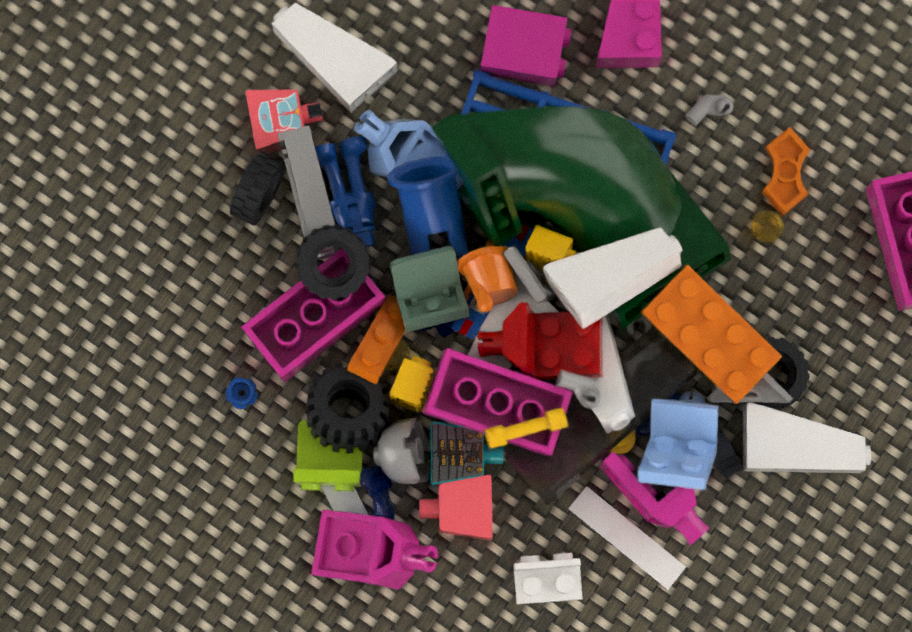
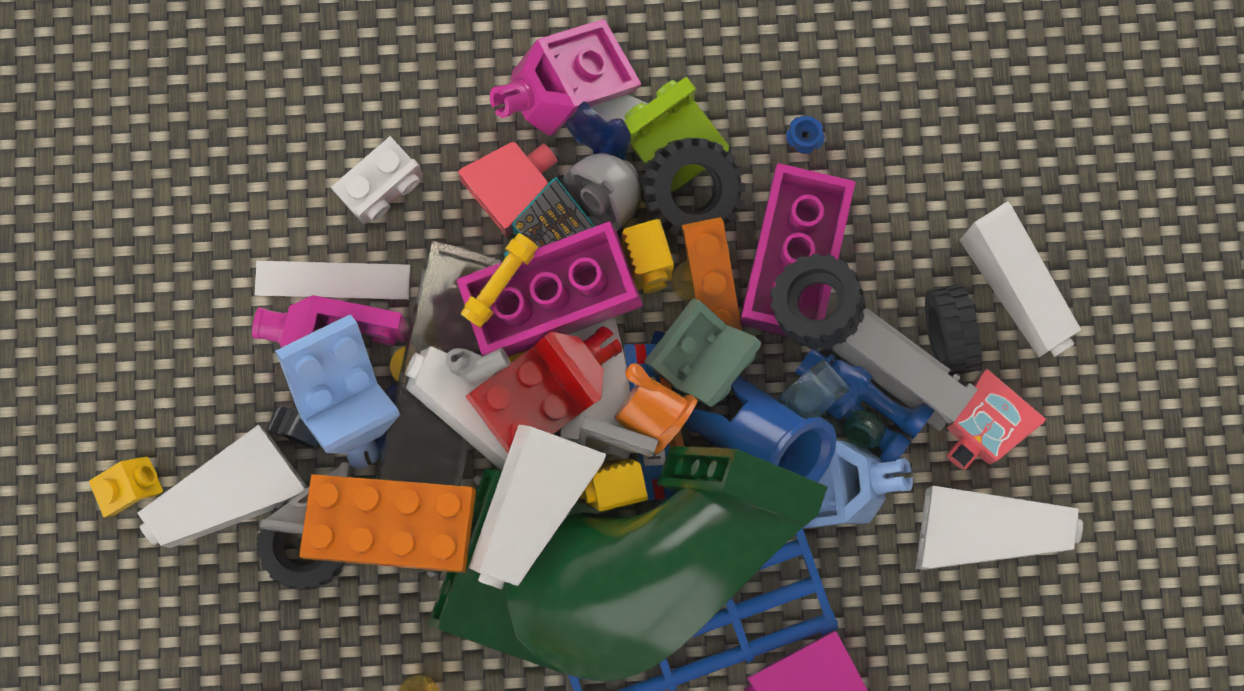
camera: 140 degrees right, 0 degrees up
none -> yellow bracket [89,457,163,518]
none -> clear light blue slope [777,359,851,420]
none -> tile [843,410,886,449]
none -> white slope [959,201,1081,357]

